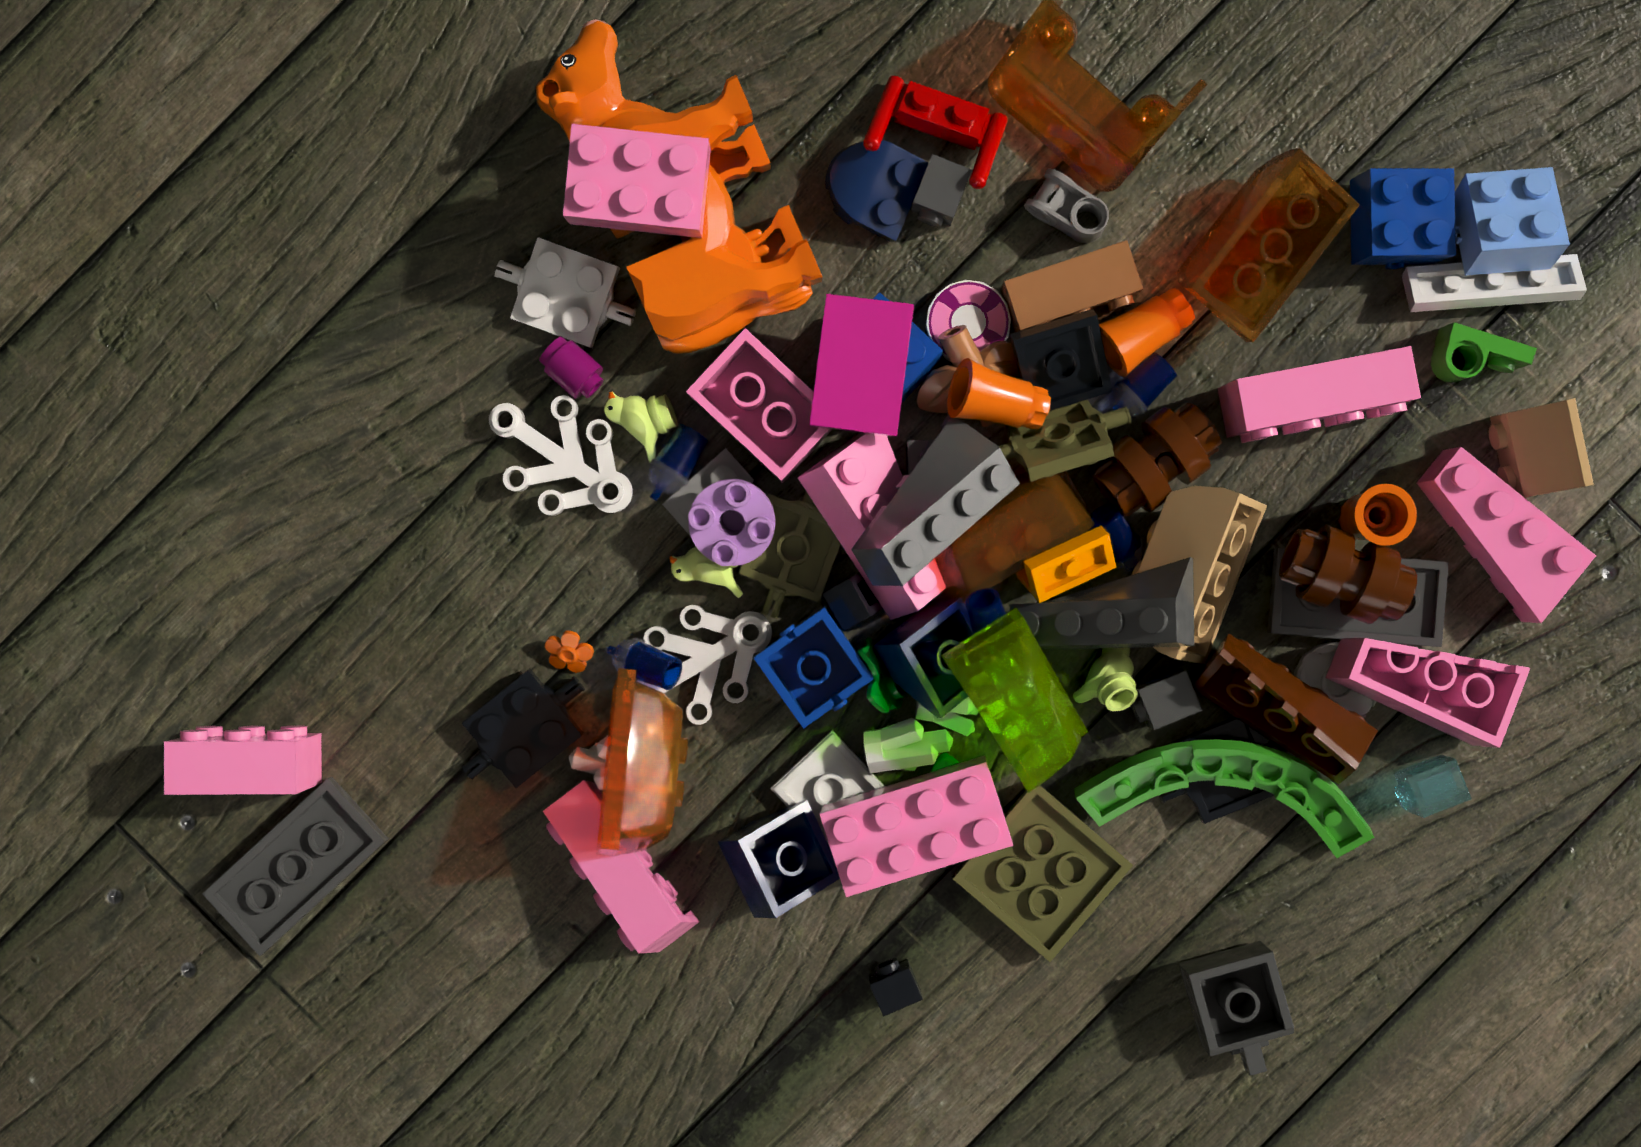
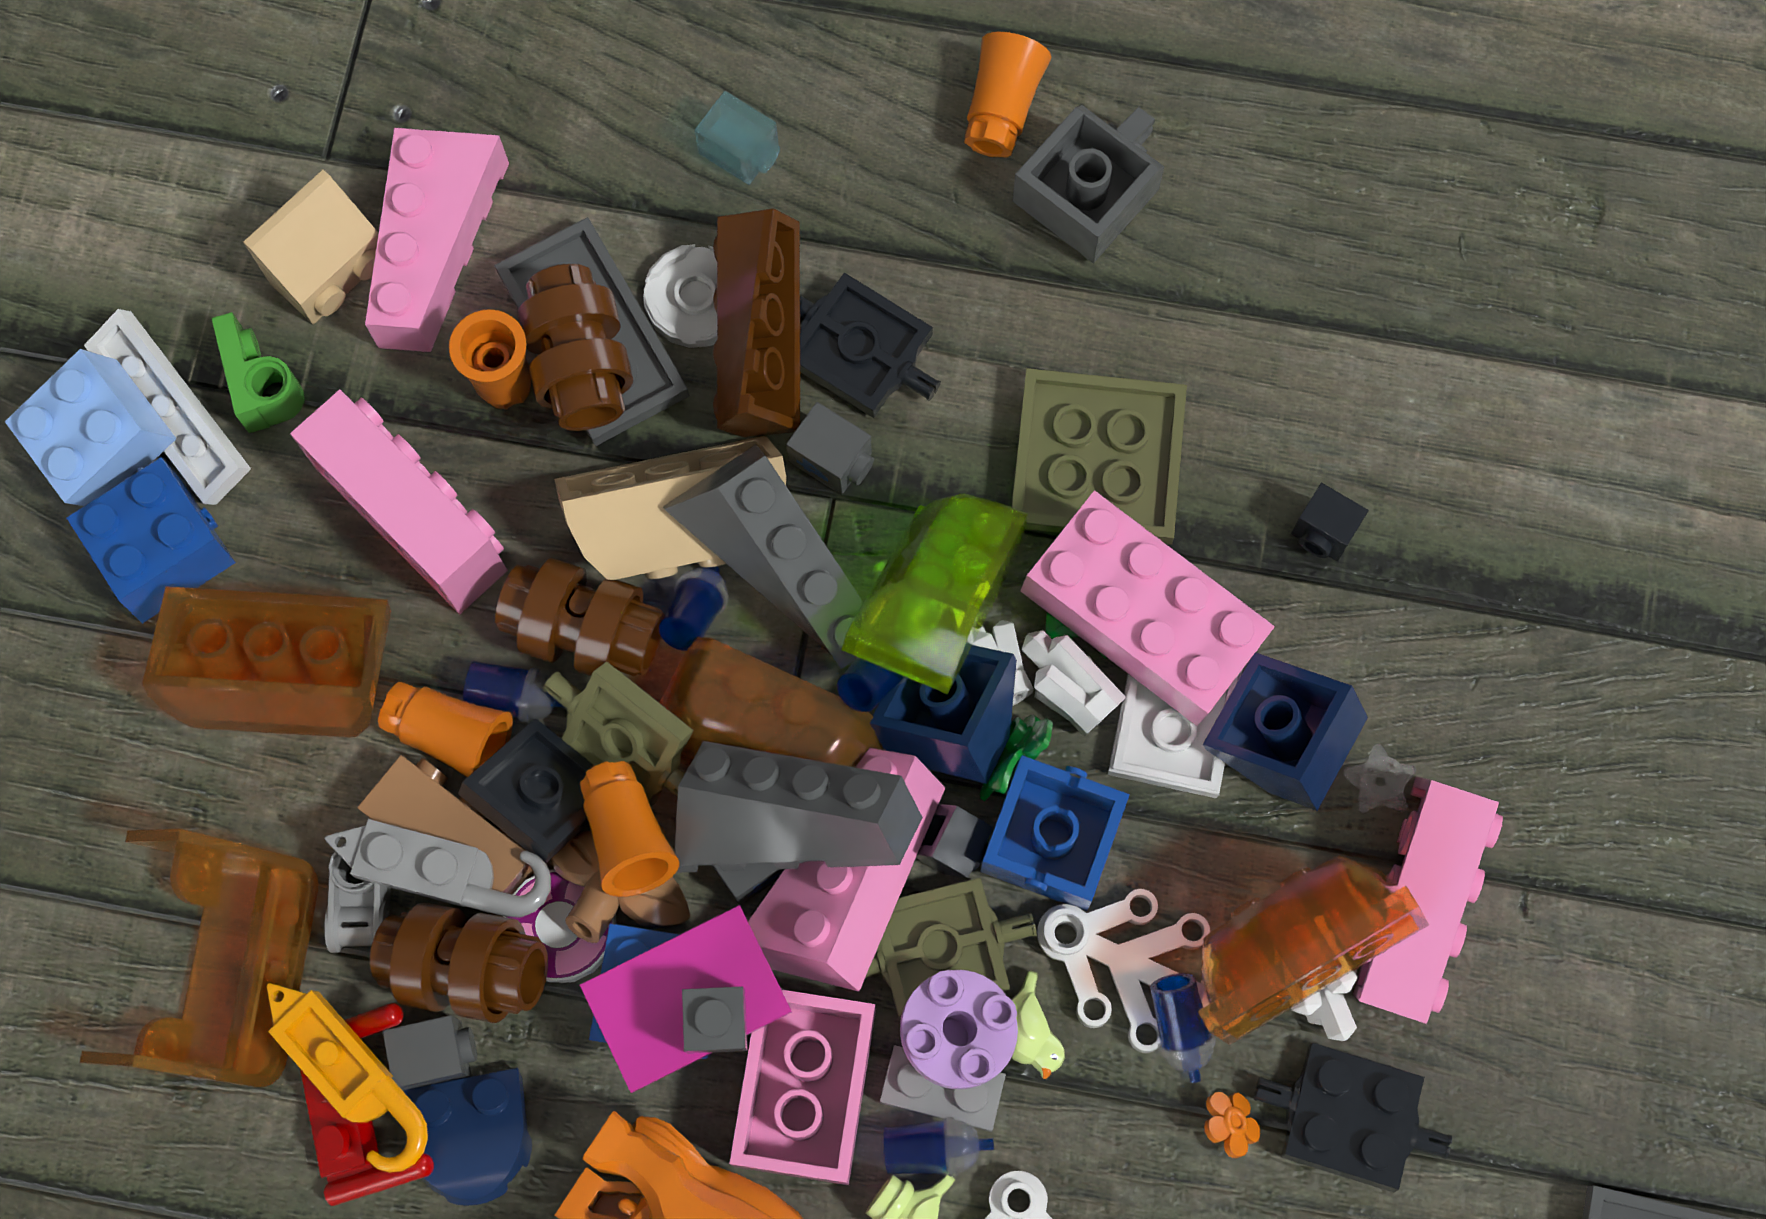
camera: 125 degrees left, 15 degrees down
light orange panel [1016,526,1117,603] -> none
yellowish green animal [1073,648,1138,711] -> none
bright green plate [1074,739,1374,858] -> none
bright pink wedge [1326,638,1530,748] -> none
none -> light orange plate [267,983,428,1173]
none -> light grey plate [325,819,551,917]
none -> reddish brown piece [370,903,548,1023]
none -> dark grey brick [682,986,747,1054]
none -> orange plant [964,32,1052,158]
none -> clear plate [1344,744,1416,813]

